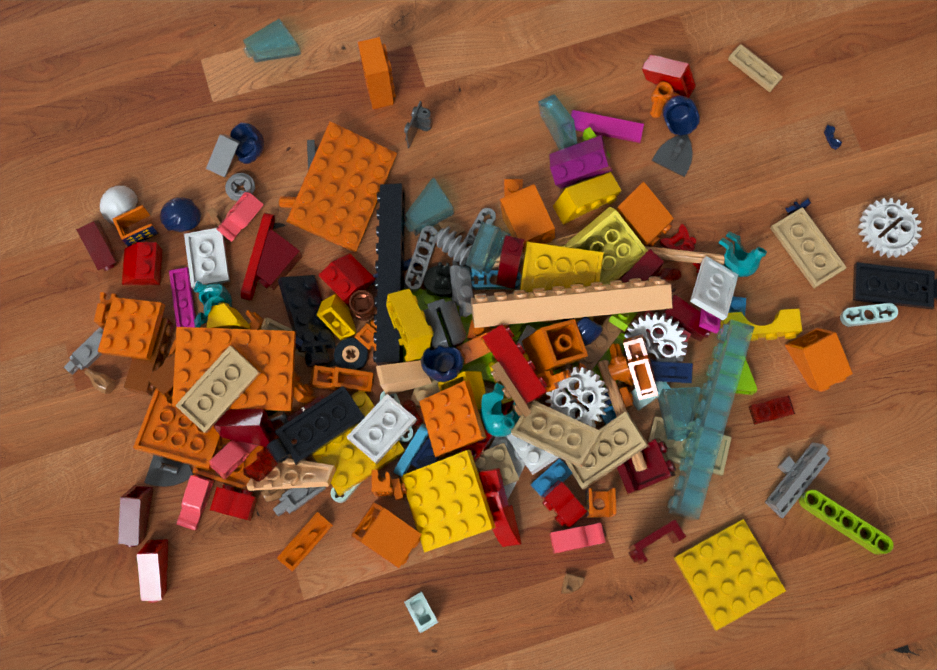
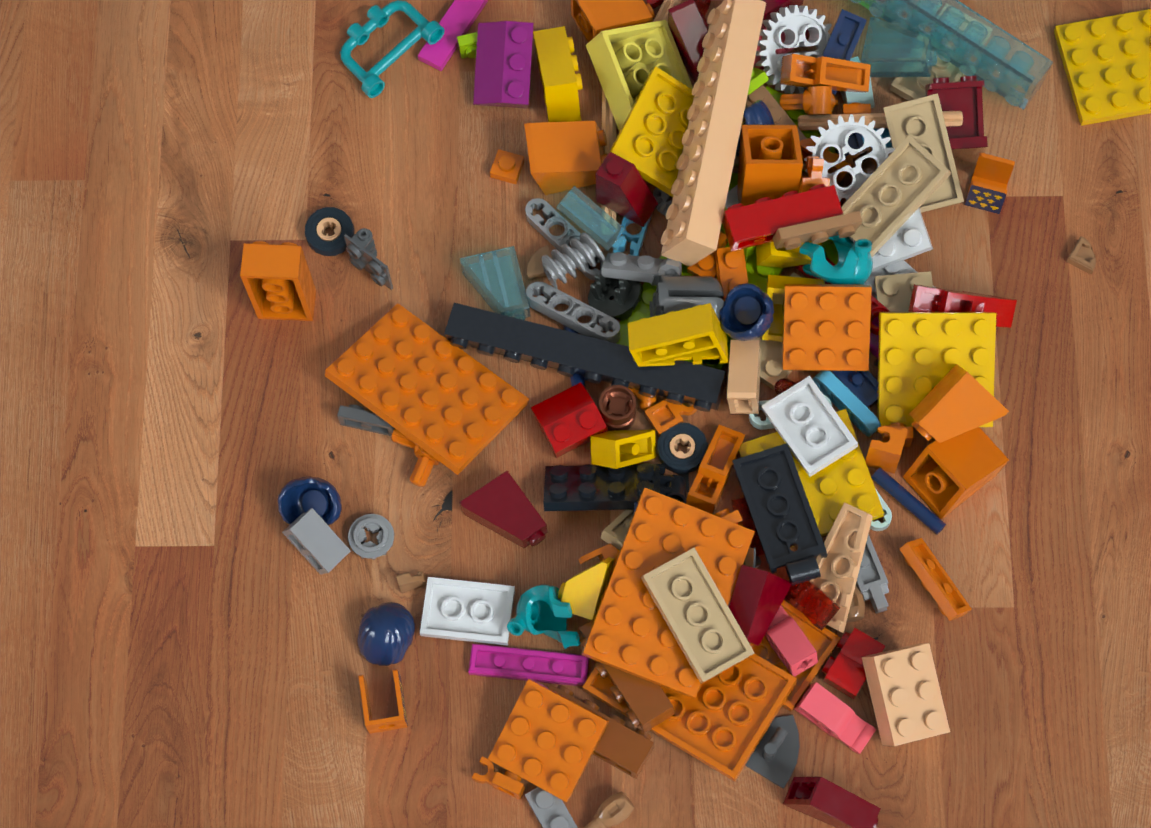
camera: 70 degrees left, 5 degrees down
dark red slope [76,220,118,271] -> none
white piece [100,185,138,224] -> none
red slope [122,242,163,285] -> none
slope [137,539,168,603] -> none
coral piece [216,192,264,242] -> none
red beam [240,213,275,301] -> none
clear light blue slope [243,19,301,63] -> none
light aqua slope [404,592,438,633] -> none
dark azure plate [530,458,573,498] -> none
clear light blue slope [538,94,577,150] -> none
red brick [541,480,587,528] -> none
coral piece [550,523,606,554] -> none
dark red panel [628,519,686,565] -> none
none -> black bush [305,207,354,256]
none -> teal bar [340,0,445,98]
none -> light nougat brick [862,643,950,746]
none -> dark blue piece [871,467,946,535]
none -> orange slope [909,364,1009,443]

